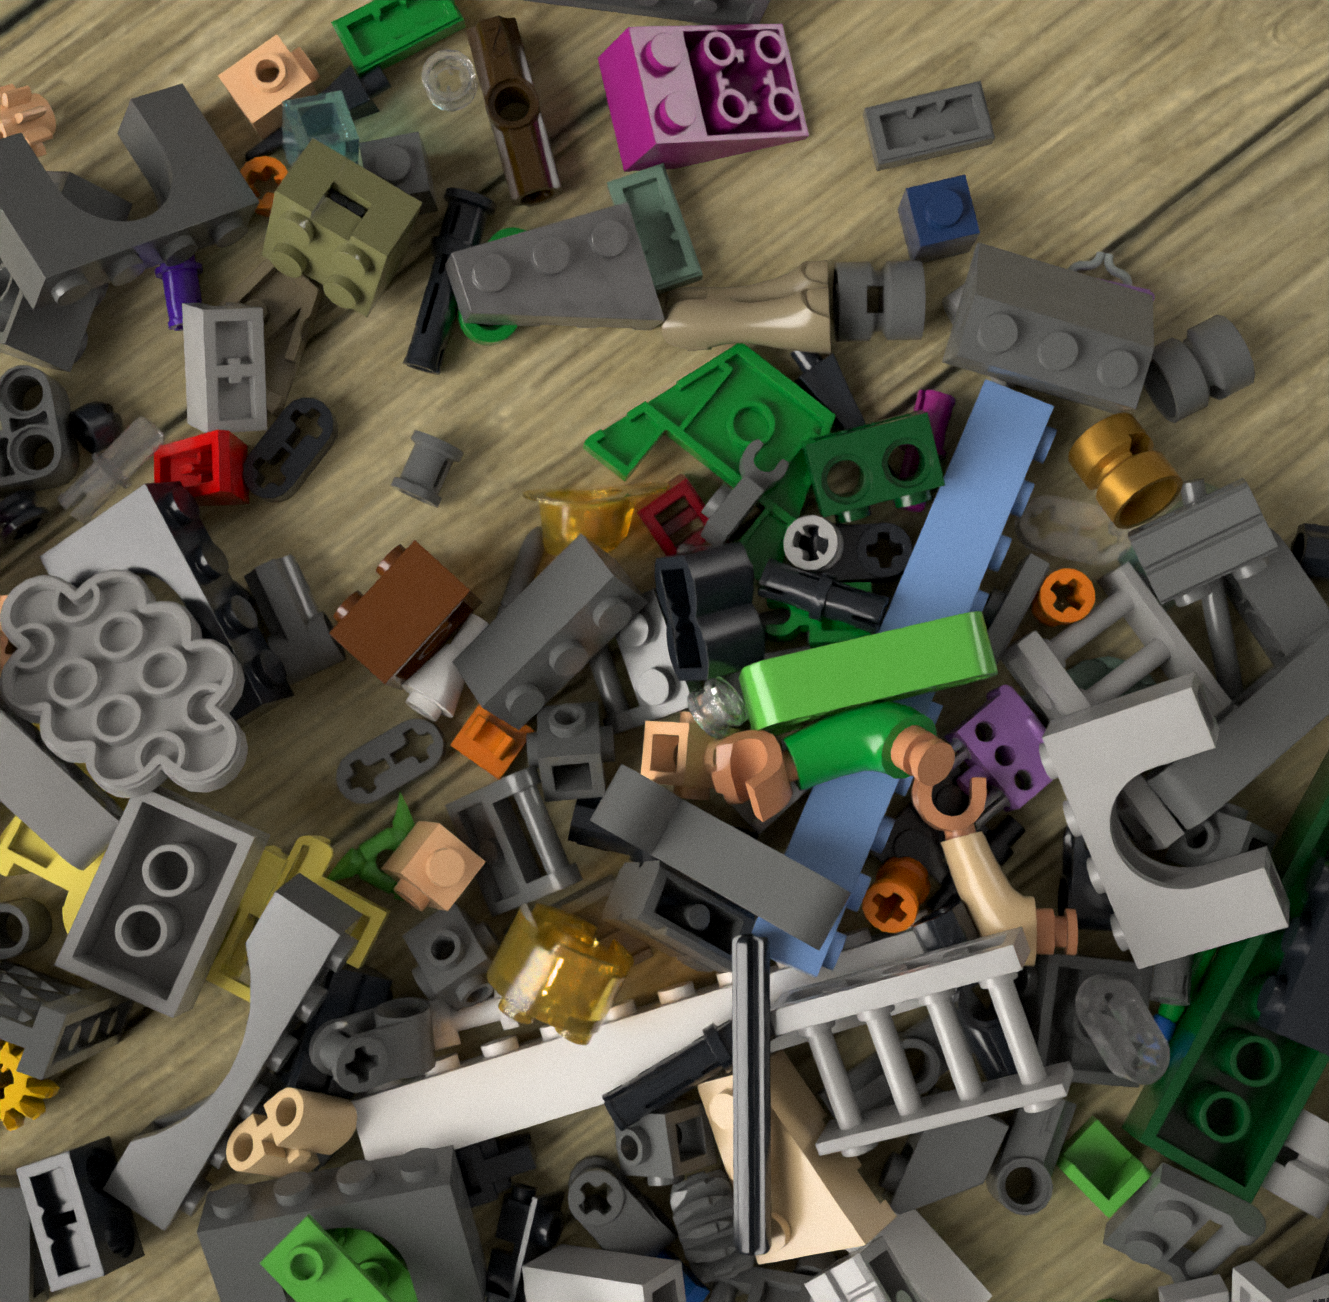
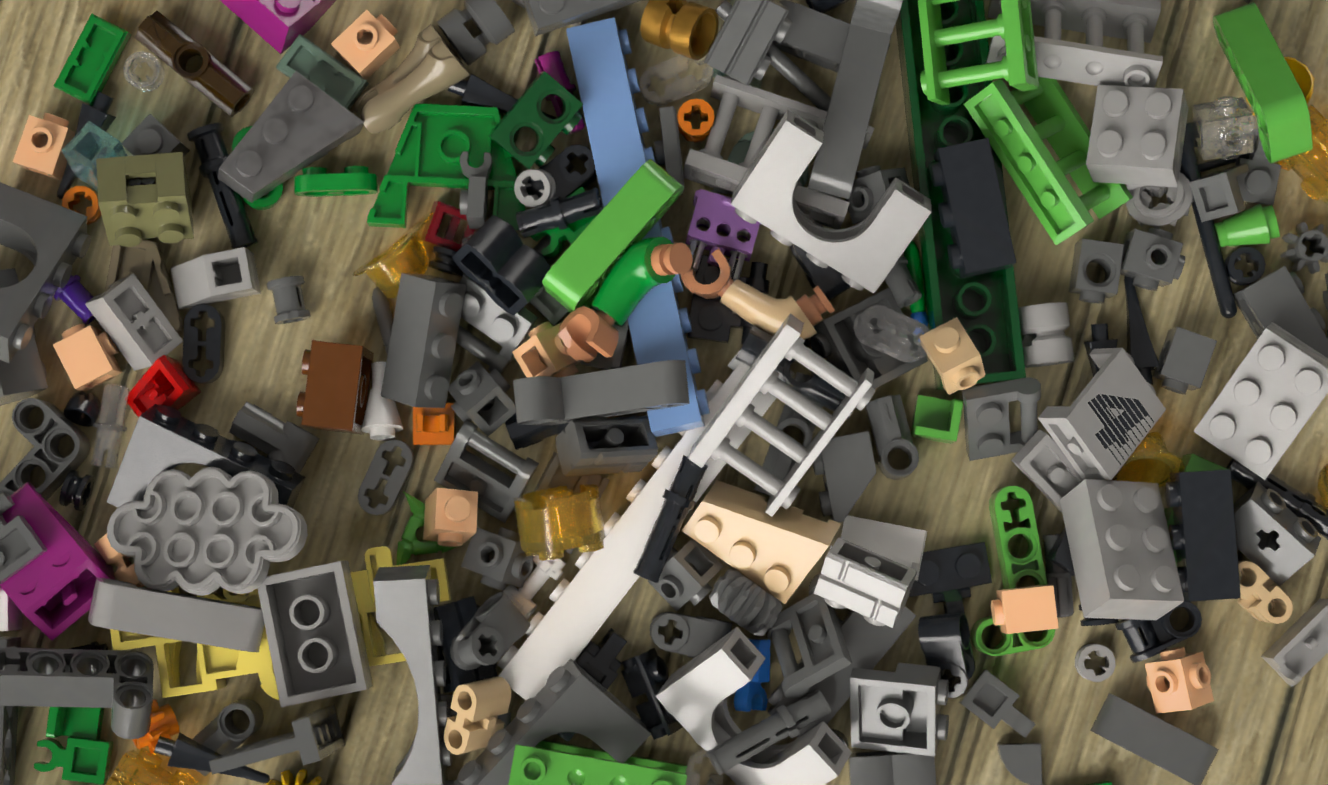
camera: 35 degrees left, 0 degrees up
clear bush [687,676,748,739] -> none
axle [732,933,772,1256] -> none
orange bush [862,857,931,933] -> none
none -> light nougat brick [53,324,122,392]
none -> light grey slope [171,247,261,309]
none -> green plate [294,166,378,197]
none -> light nougat brick [331,10,400,80]
none -> black bush [427,246,464,277]
none -> tan bracket [919,317,985,394]

